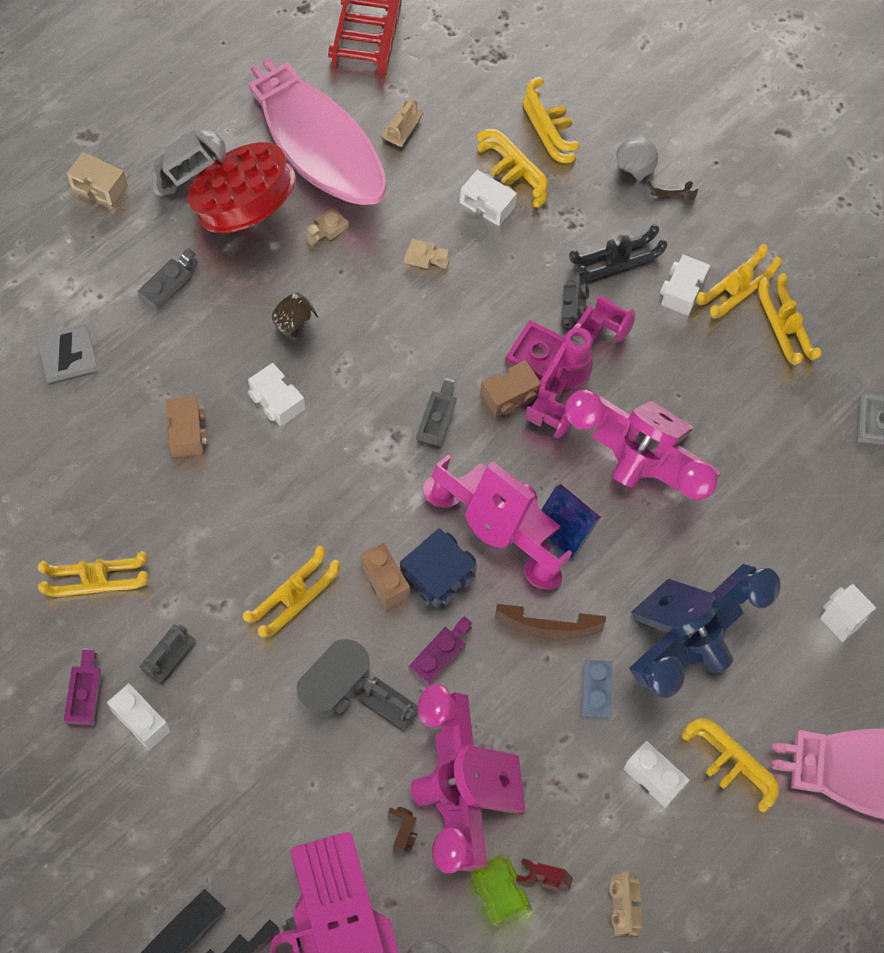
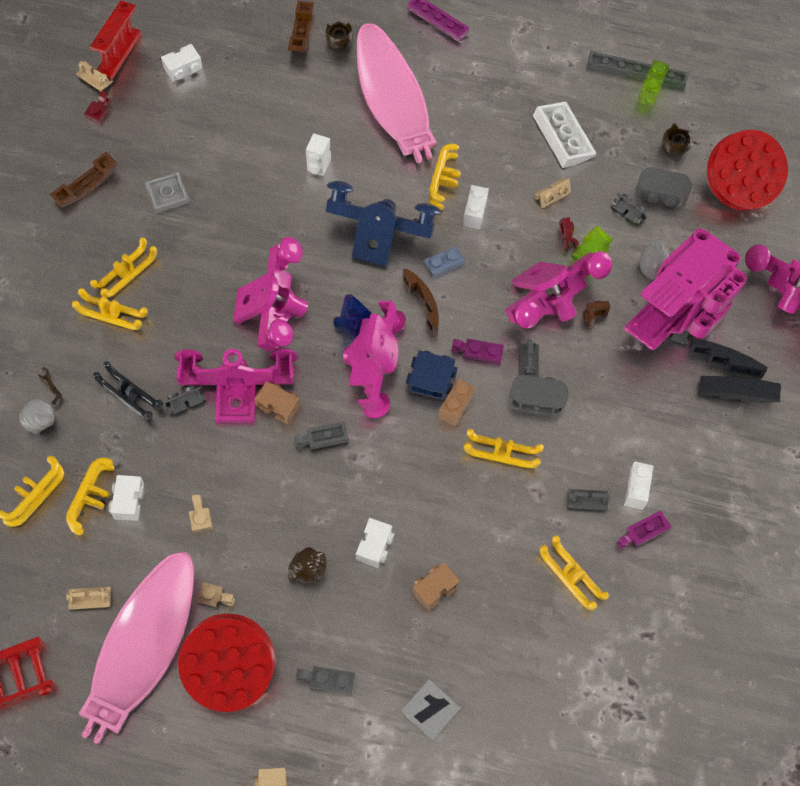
camera: 120 degrees left, 0 degrees up
light grey torso [151,130,226,197] -> none
white brick [660,254,710,316] -> none

